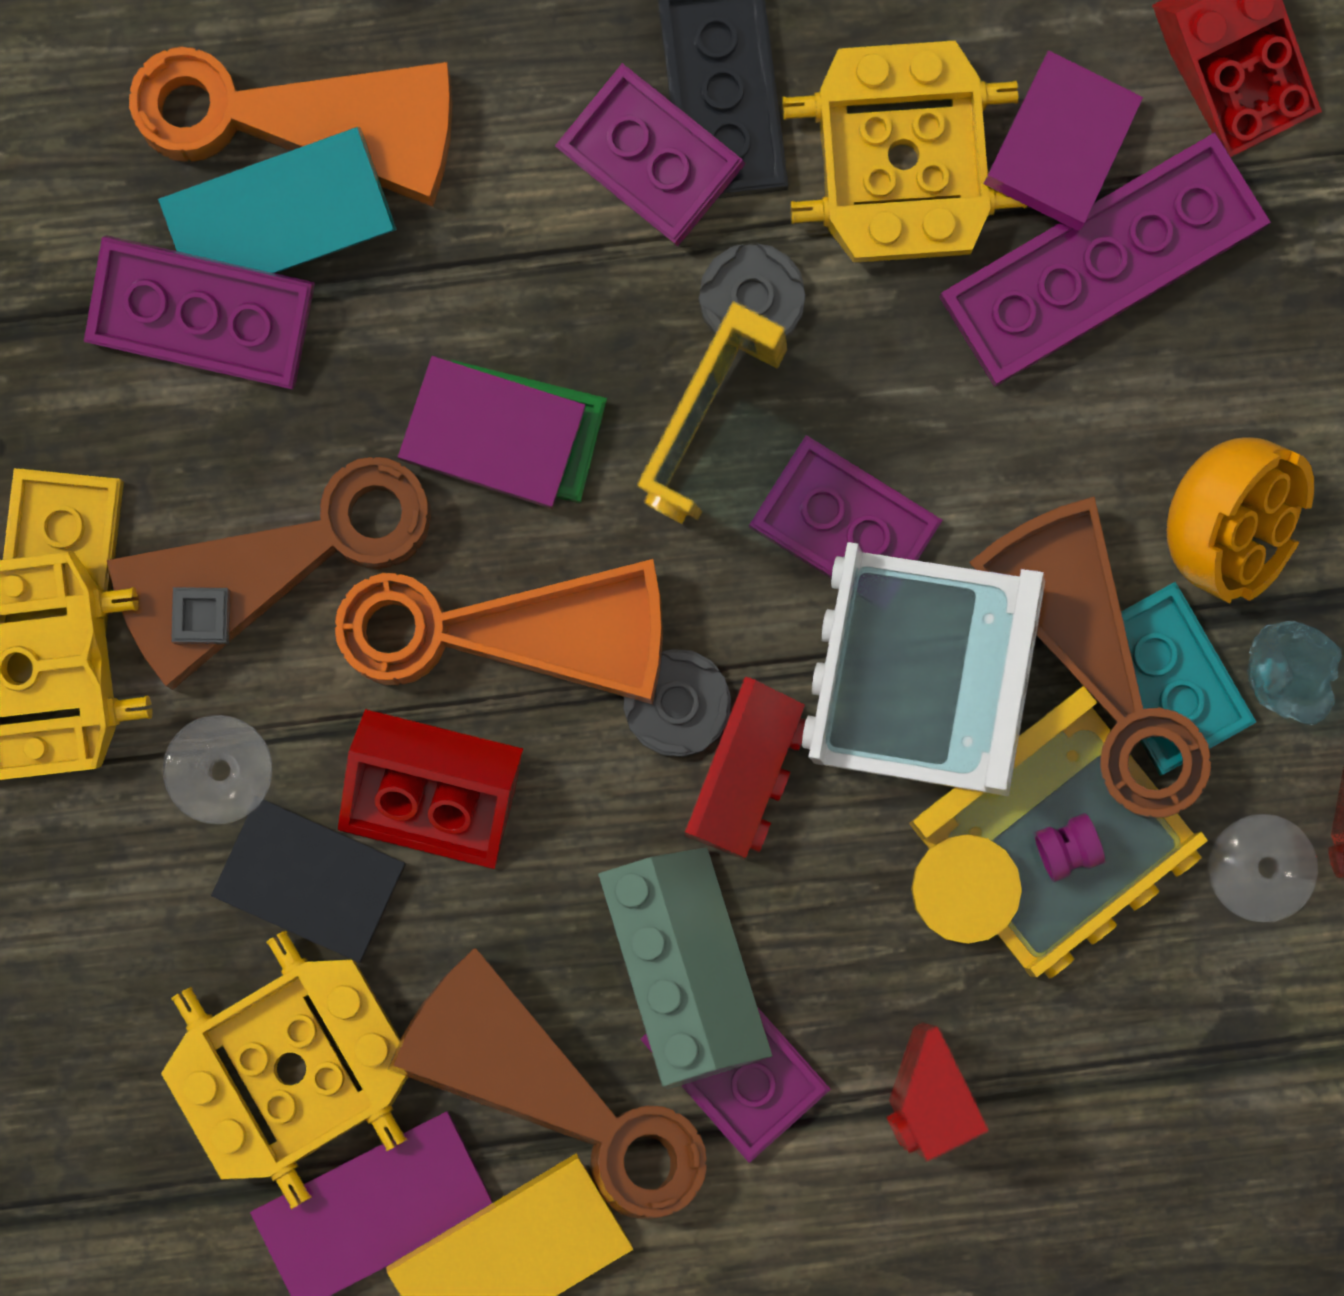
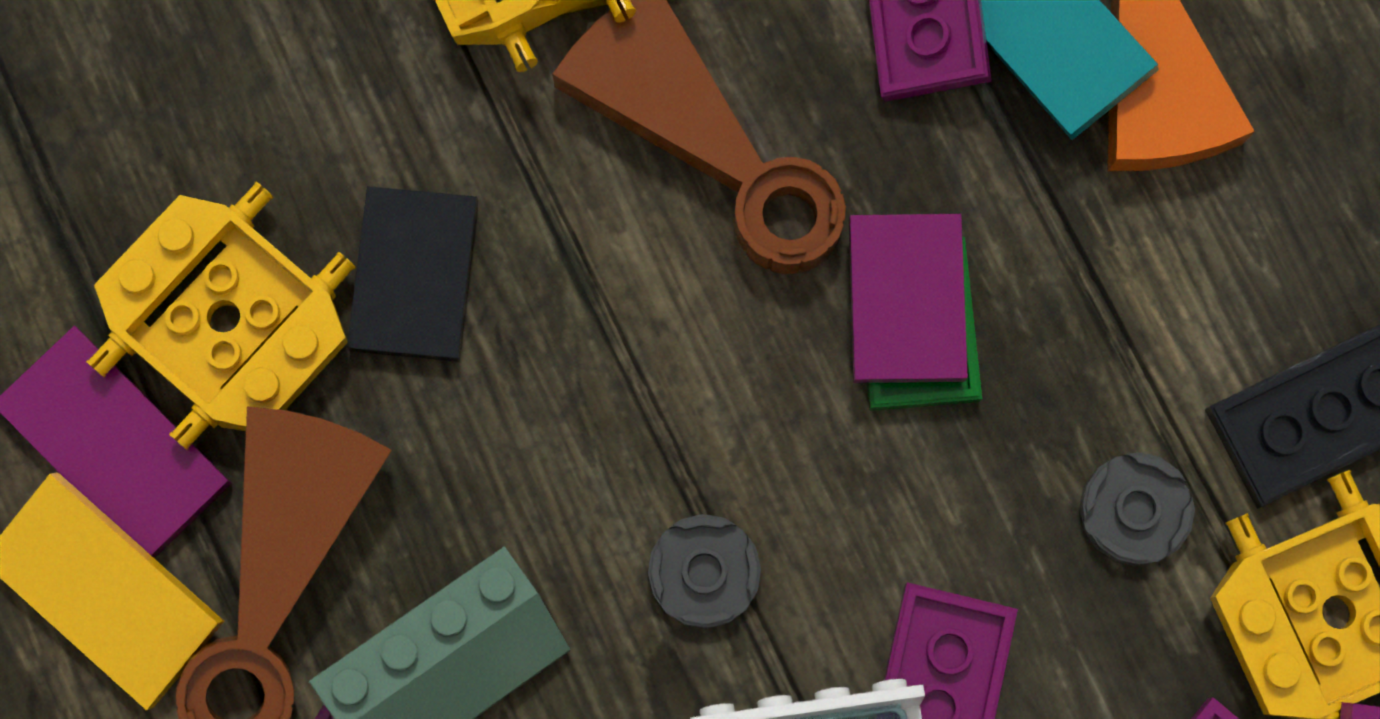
camera: 70 degrees right, 5 degrees down
clear dish [163,715,273,824] -> none
dark grey tile [171,587,230,644] -> none
orange piece [335,559,663,704] -> none
red slope [337,709,524,869] -> none
magenta tile [555,63,745,247] -> none
yellow panel [637,302,787,524] -> none
red slope [684,676,806,860] -> none

